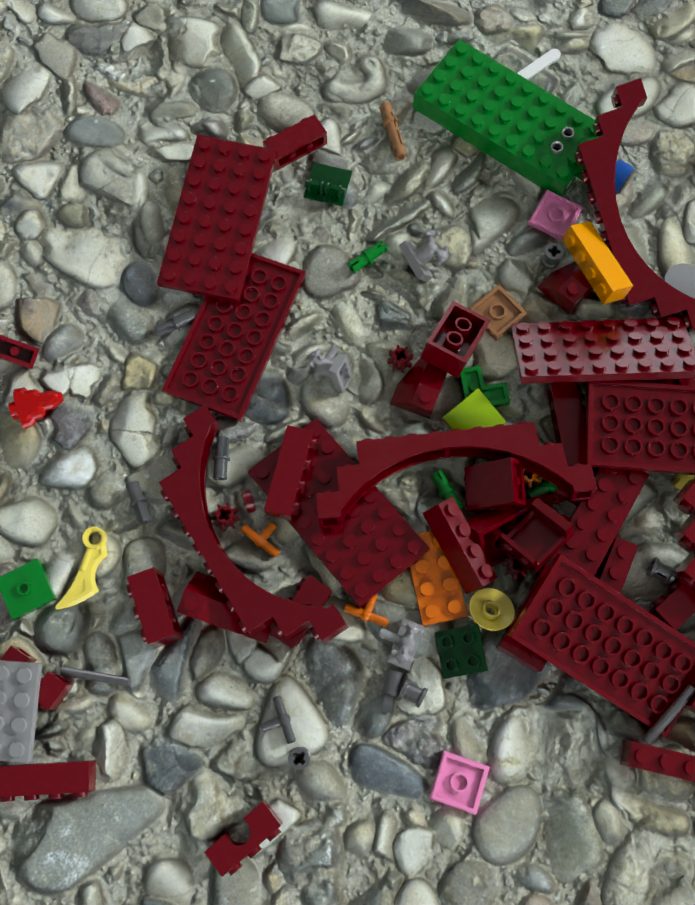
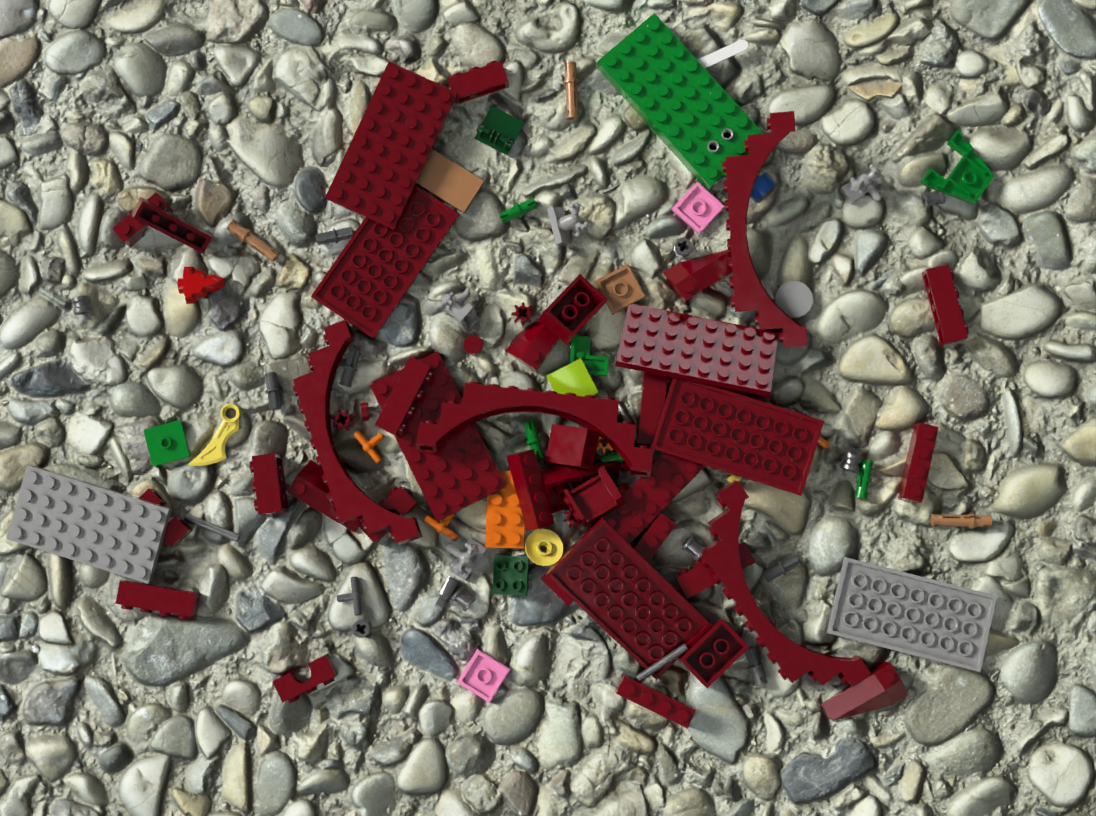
camera: 15 degrees right, 10 degrees up
light orange brick [562,221,633,304] -> none
none -> medium nougat pin [227,220,280,262]
none -> medium nougat tile [417,149,484,214]
none -> dark red tile [463,335,483,355]

